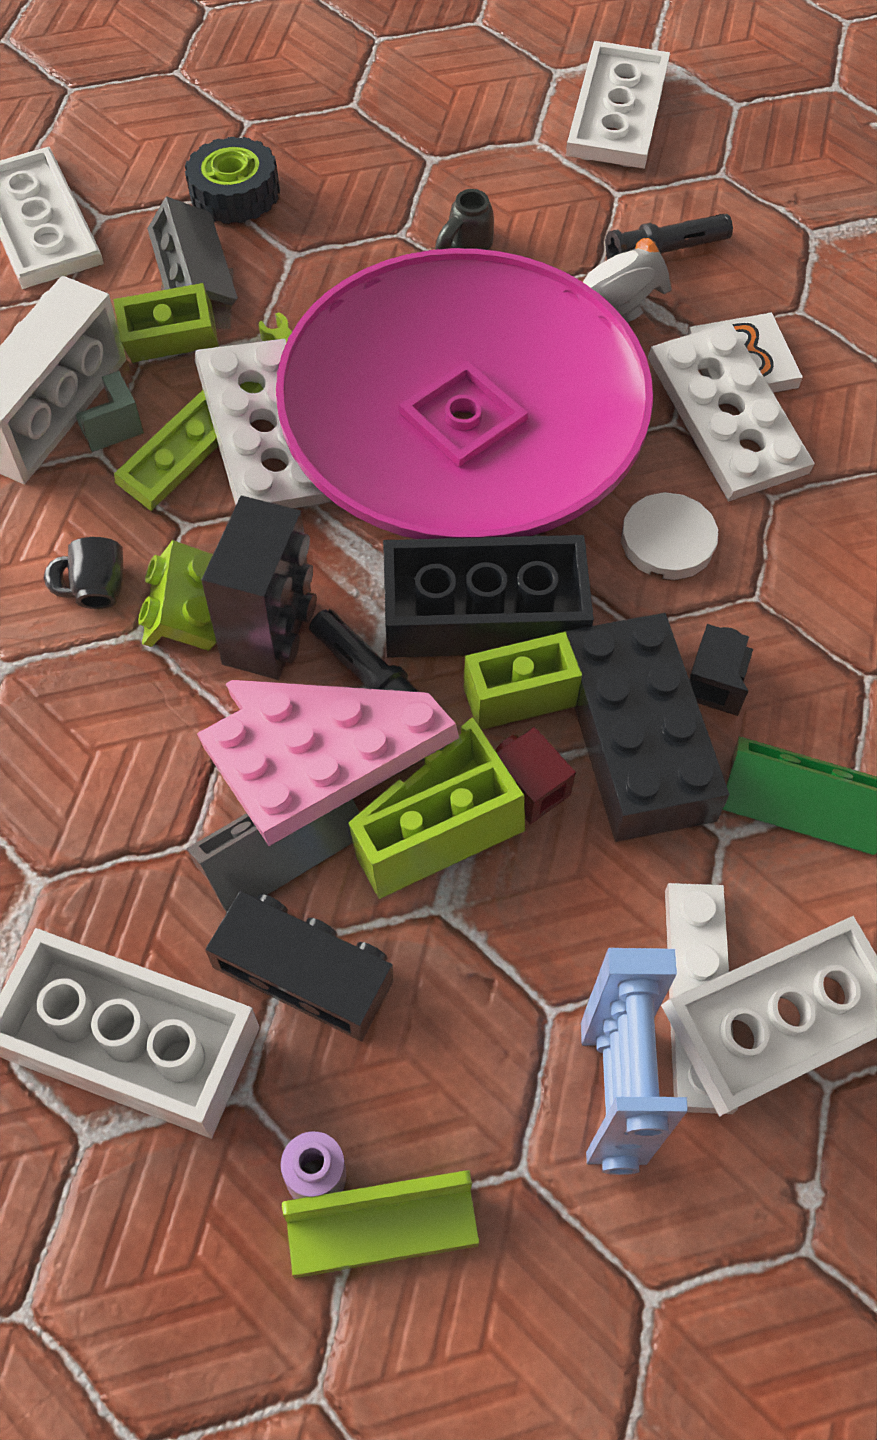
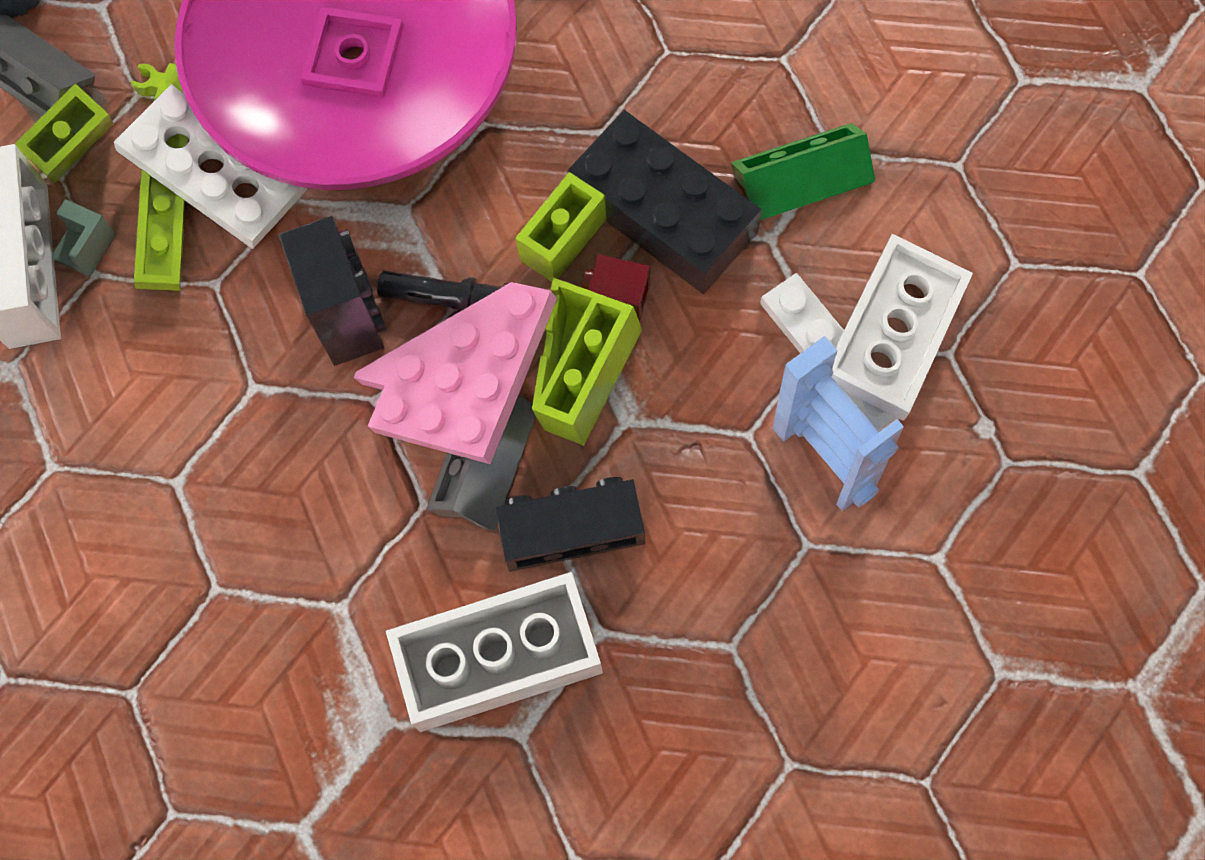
camera: 30 degrees left, 10 degrees up
black piece [43,537,123,609] -> none
lime bracket [138,540,217,651] -> none
lavender brick [281,1131,346,1199] -> none
lime panel [282,1170,479,1278] -> none
black brick [383,535,594,658] -> none
white tile [621,492,718,580] -> none
black window [689,624,753,716] -> none

